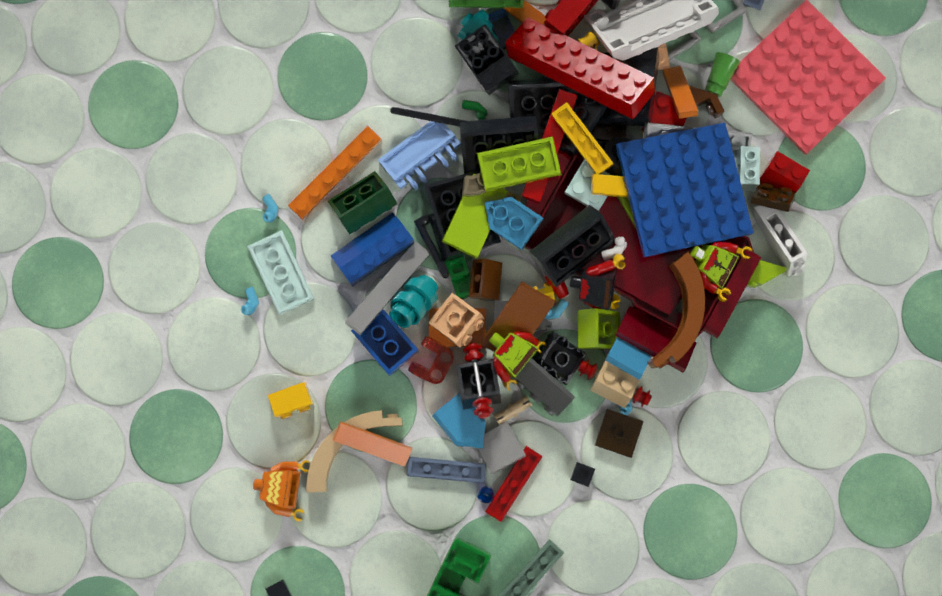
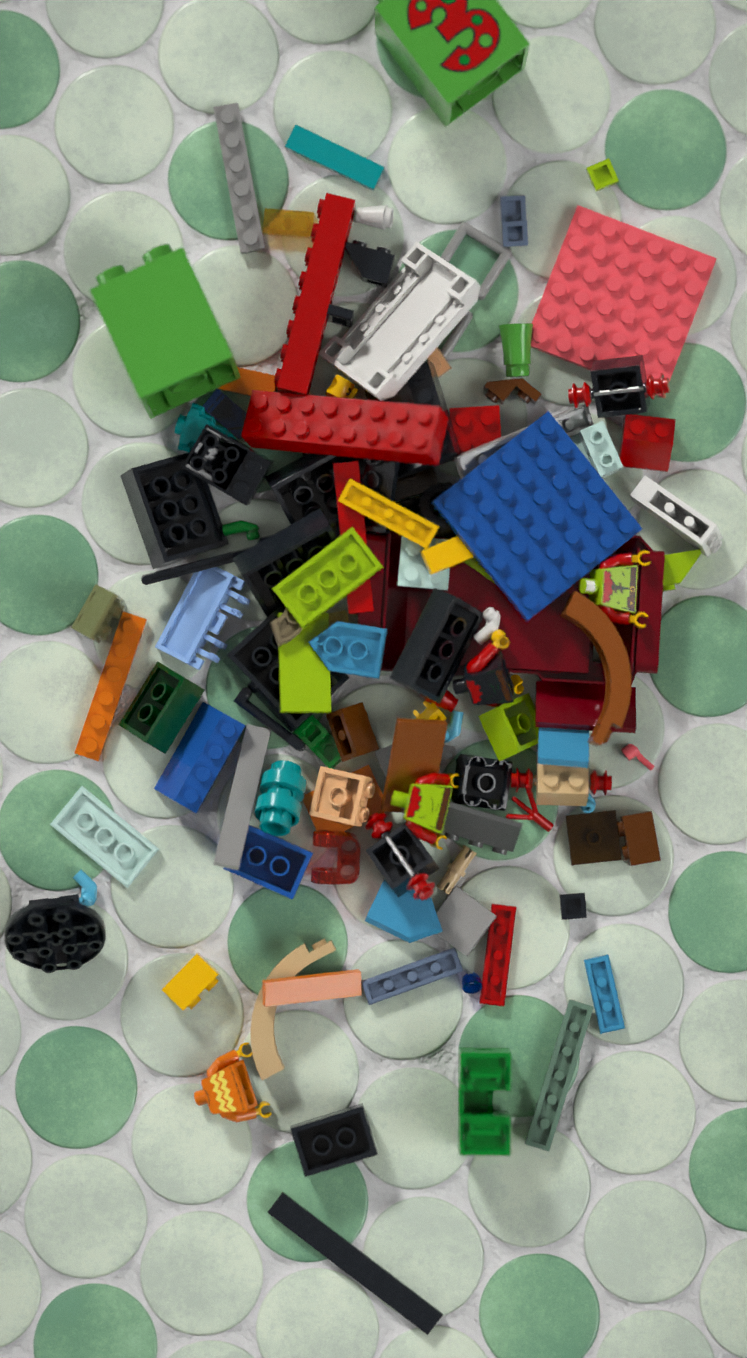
camera: 25 degrees left, 5 degrees up
medium azure arm [262,194,279,222] -> none
orange tile [662,66,698,118] -> none
dark brown plate [750,183,796,212] -> none
none -> black bracket [4,894,106,973]
none -> olive slope [71,584,125,644]
none -> black slope [120,452,229,569]
none -> black brick [290,1103,378,1177]
none -> red plant [506,784,554,832]
none -> black brick [568,355,670,418]
none -> dark azure tile [583,954,625,1034]
none -> reddish brown brick [617,811,661,866]
none -> coral hand [621,744,654,771]

